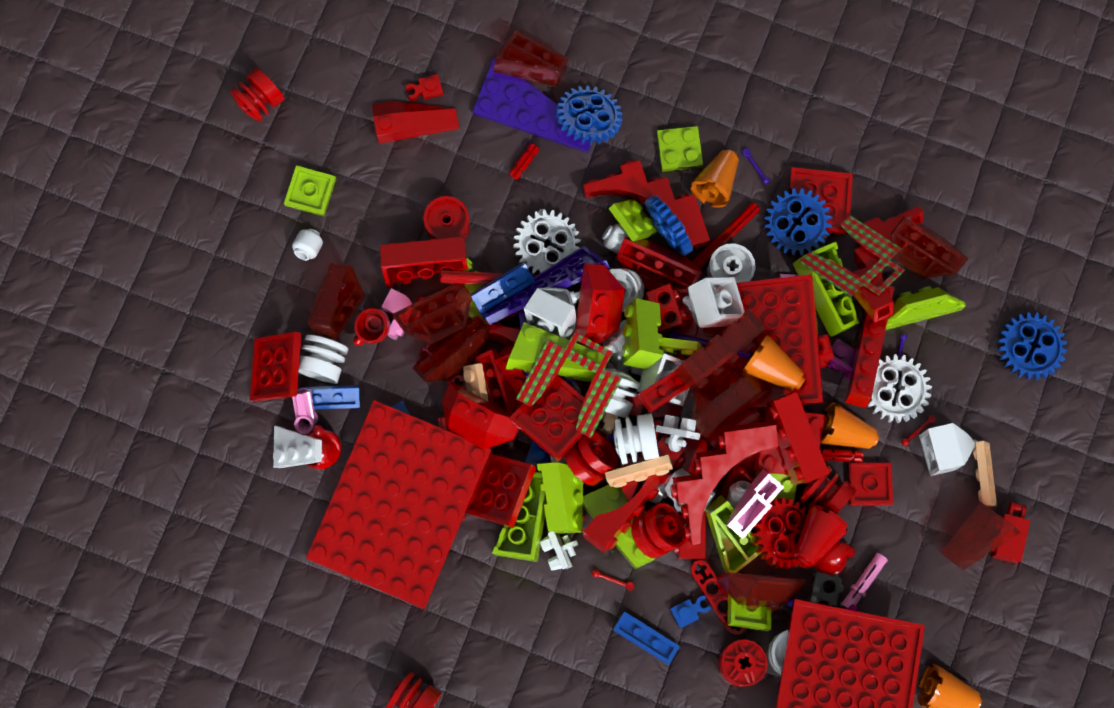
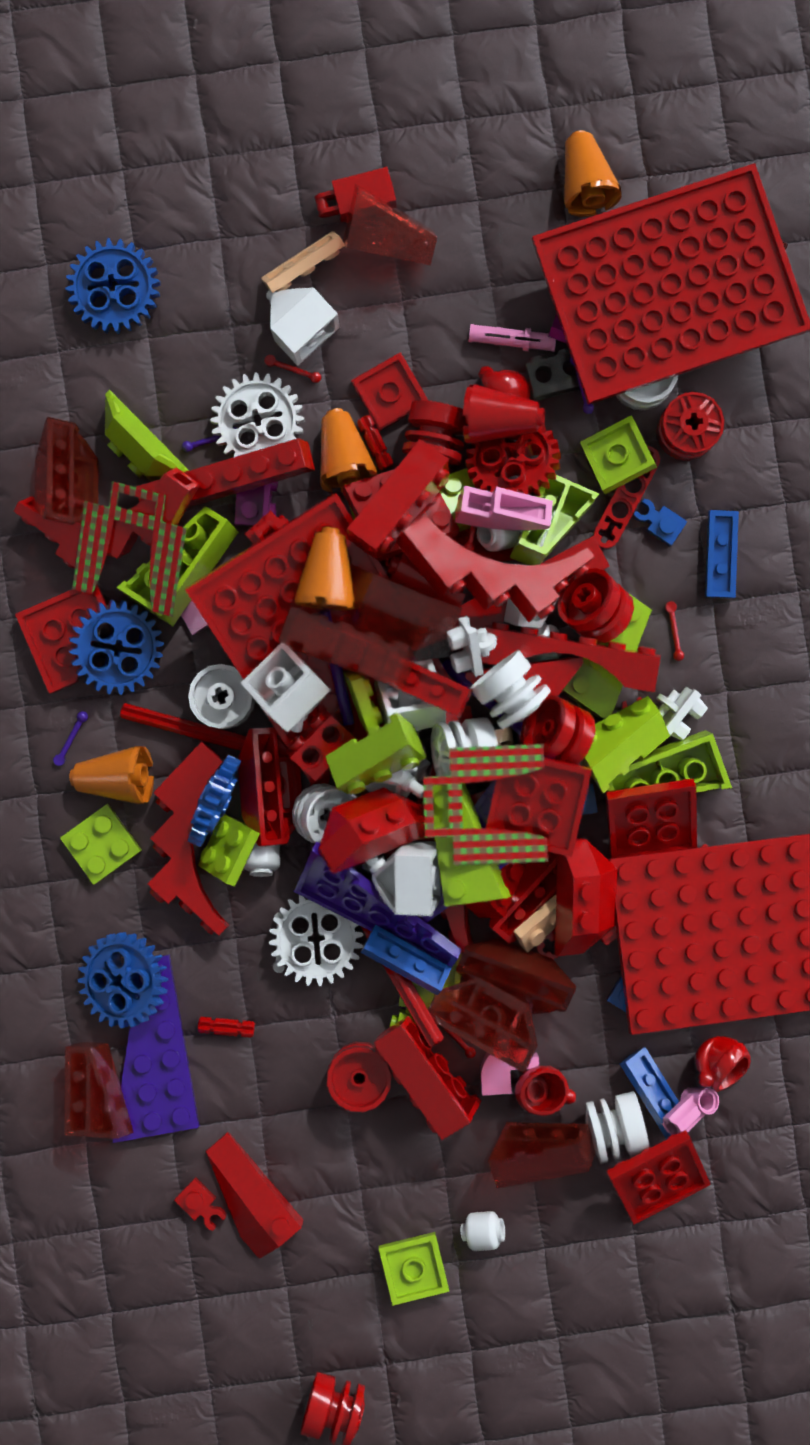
camera: 120 degrees left, 10 degrees up
white wing [273,426,322,468] -> none
light nougat plate [605,455,673,488] -> none
clear red wedge [717,572,806,610] -> none

